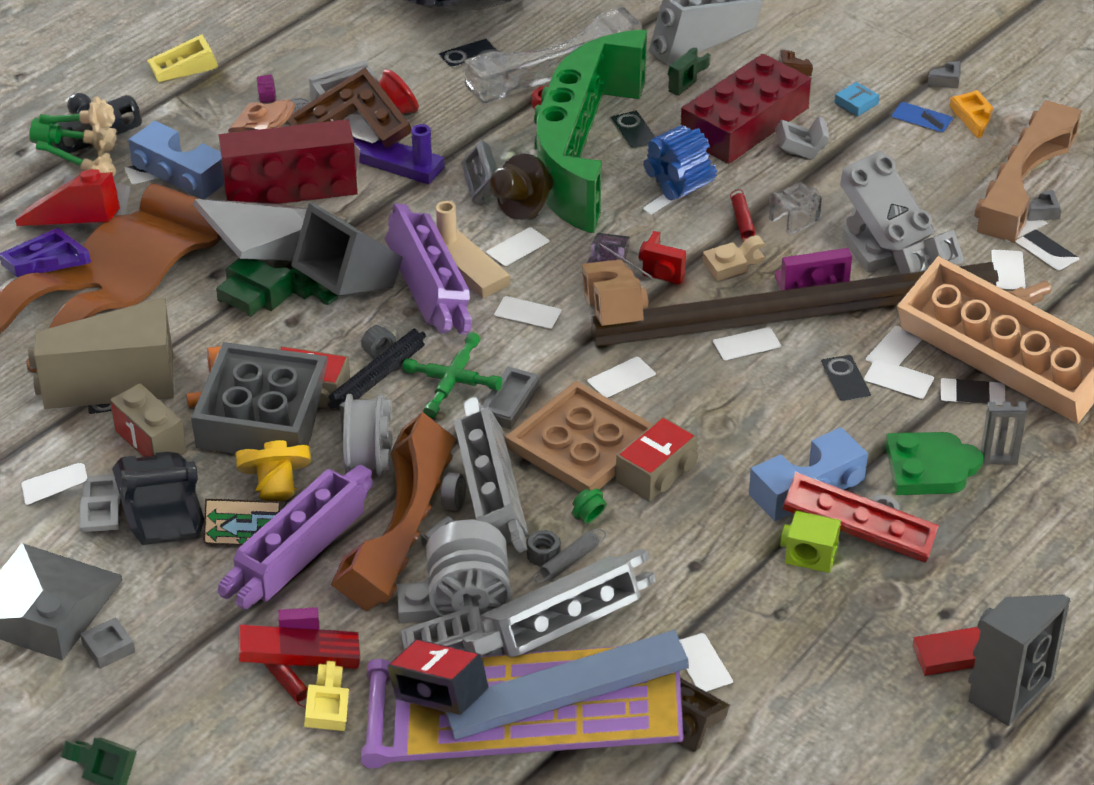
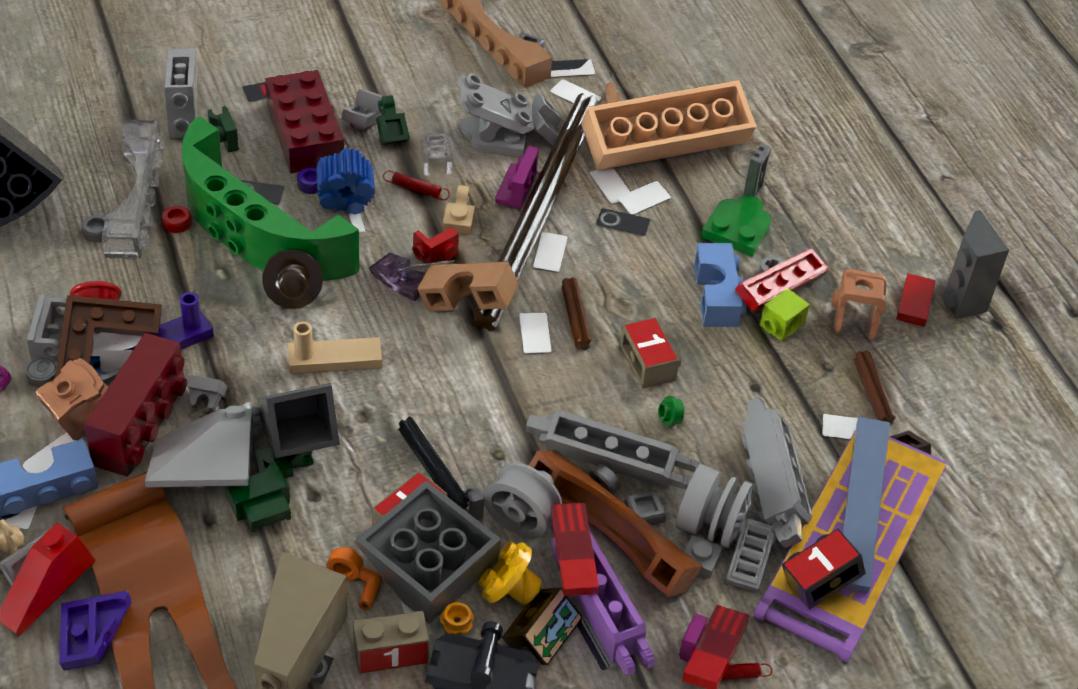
camera: 65 degrees left, 5 degrees up
light yellow plate [304,661,349,731] -> none
dark grey axle [361,325,396,359] -> none
medium lavender hinge [385,203,472,335] -> none
green piece [403,332,503,418] -> none
black sticker [439,39,497,67] -> none
flat silver tile [461,140,497,206] -> none
flat silver tile [482,366,540,429] -> none
white sticker [486,227,550,266] -> none
white sticker [494,296,562,329] -> none
medium nougat plate [505,380,653,492] -> none
dark grey axle [527,530,561,567] -> none
light grey piece [533,529,607,582] -> none
reddish brown tile [779,49,813,76] -> none
dark azure tile [834,82,879,117] -> none
blue sticker [891,102,953,132] -> none
flat silver tile [927,61,961,88] -> none
sticker [941,378,1005,405] -> none
light orange tile [949,90,993,138] -> none
none -> light grey tile [187,374,228,410]
none -> dark green plate [376,95,410,145]
none -> light orange plate [440,602,474,635]
none -> tile [551,503,599,596]
none -> reddish brown axle [561,277,592,349]
none -> nougat piece [832,269,886,340]
none -> reddish brown axle [854,350,896,426]

